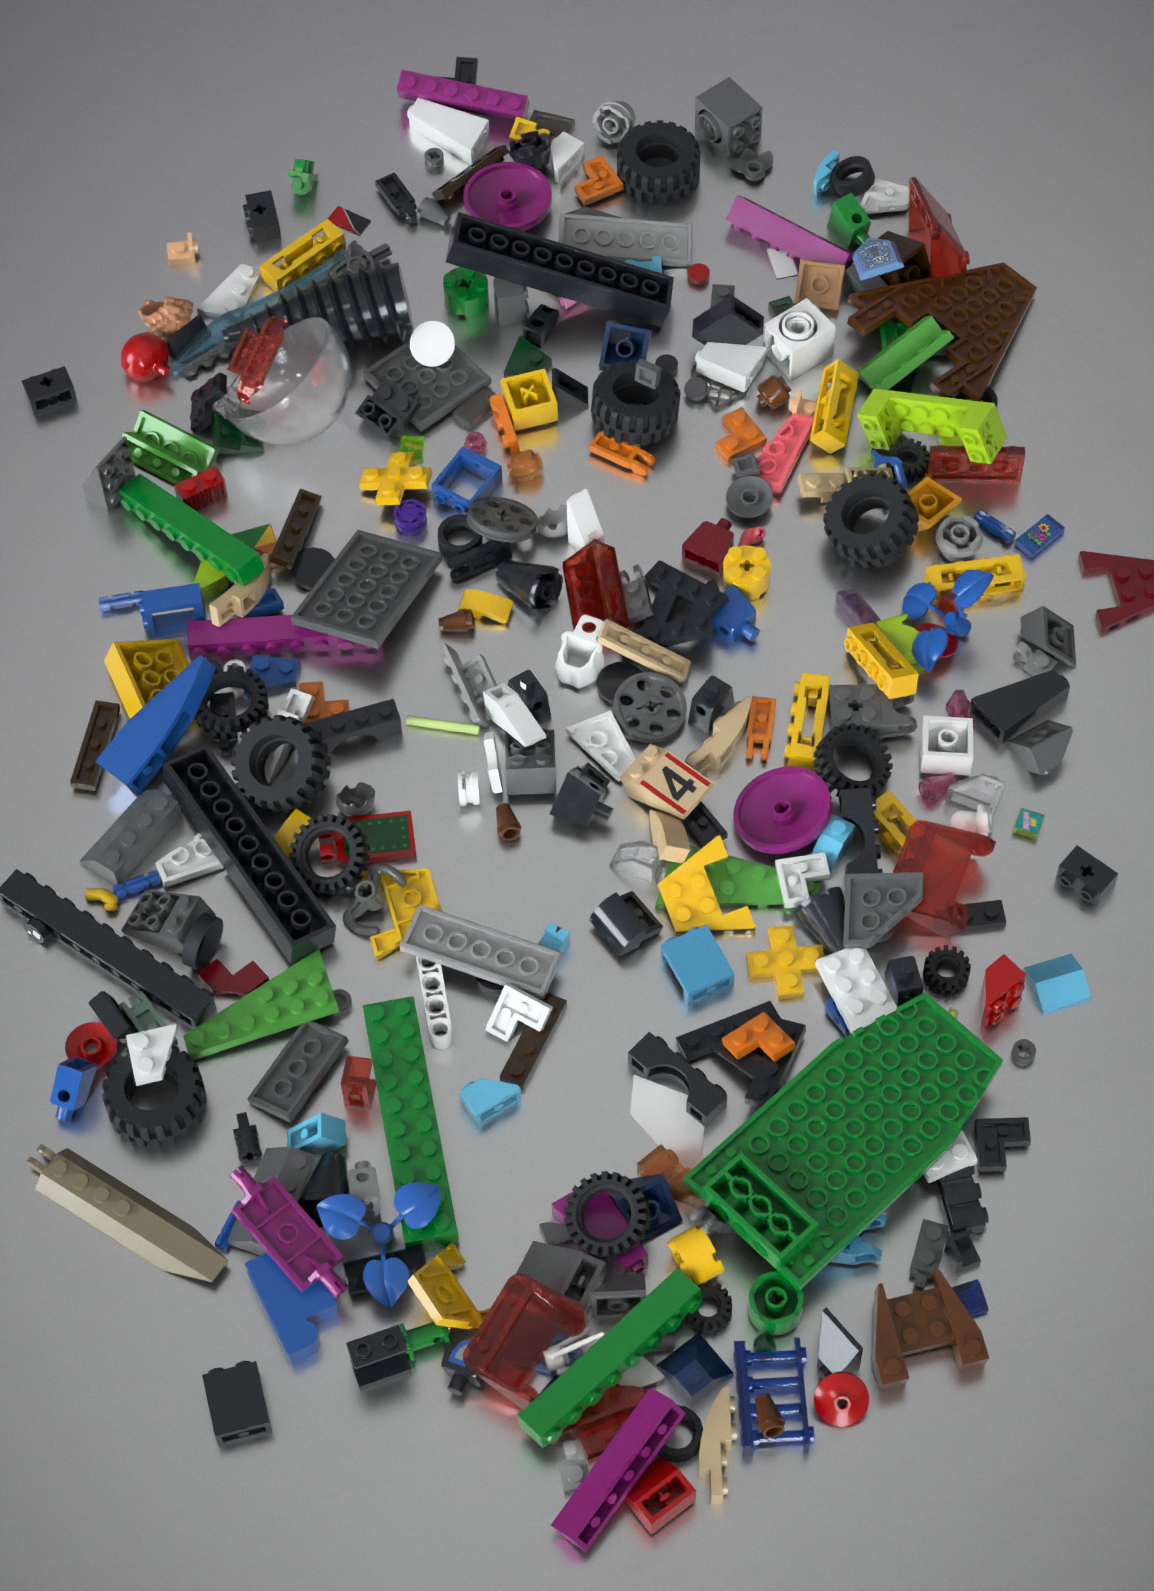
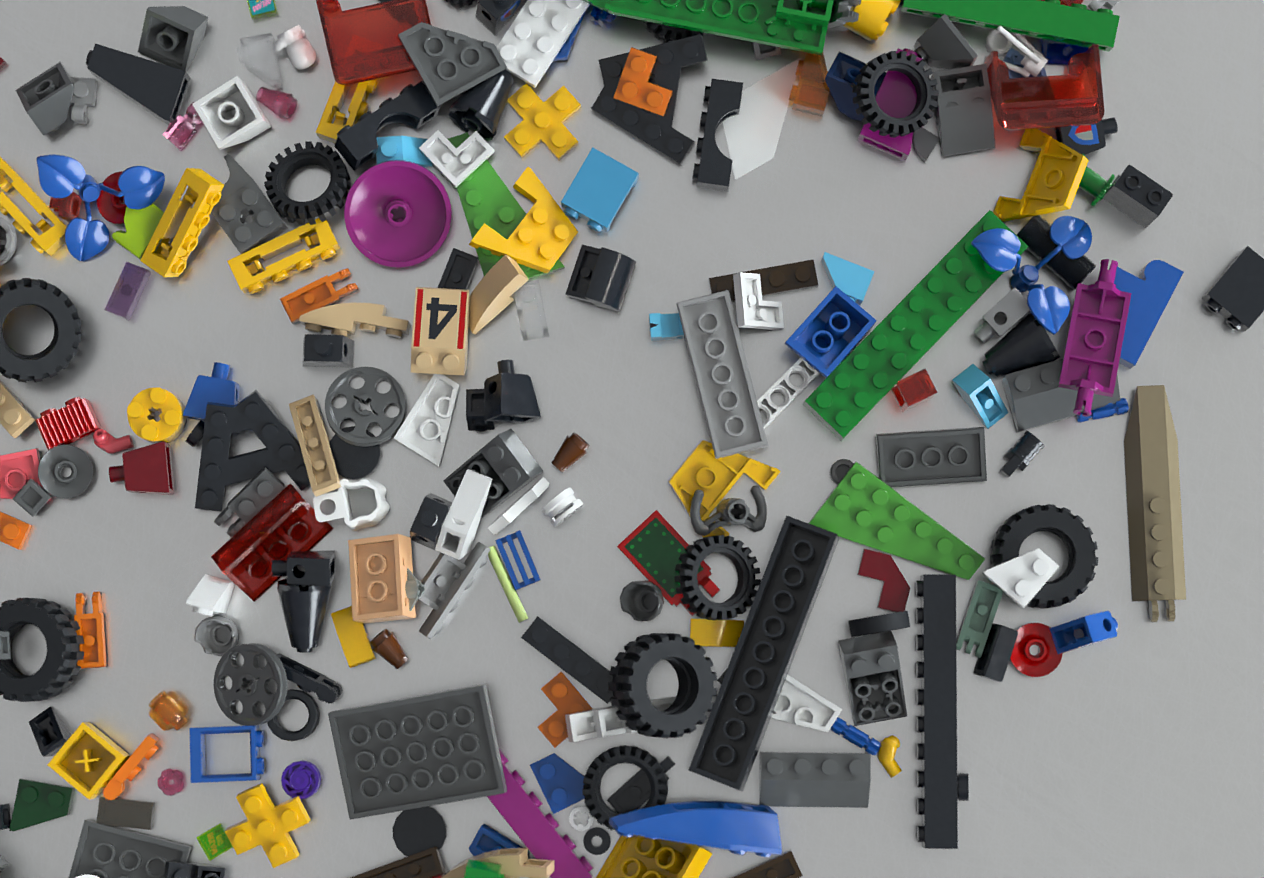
camera: 125 degrees left, 25 degrees up
none -> red brick [35,397,101,450]
none -> black torso [272,550,335,586]
none -> light nougat piece [348,534,425,624]
none -> blue tile [495,530,540,590]
none -> blue slope [785,286,877,378]

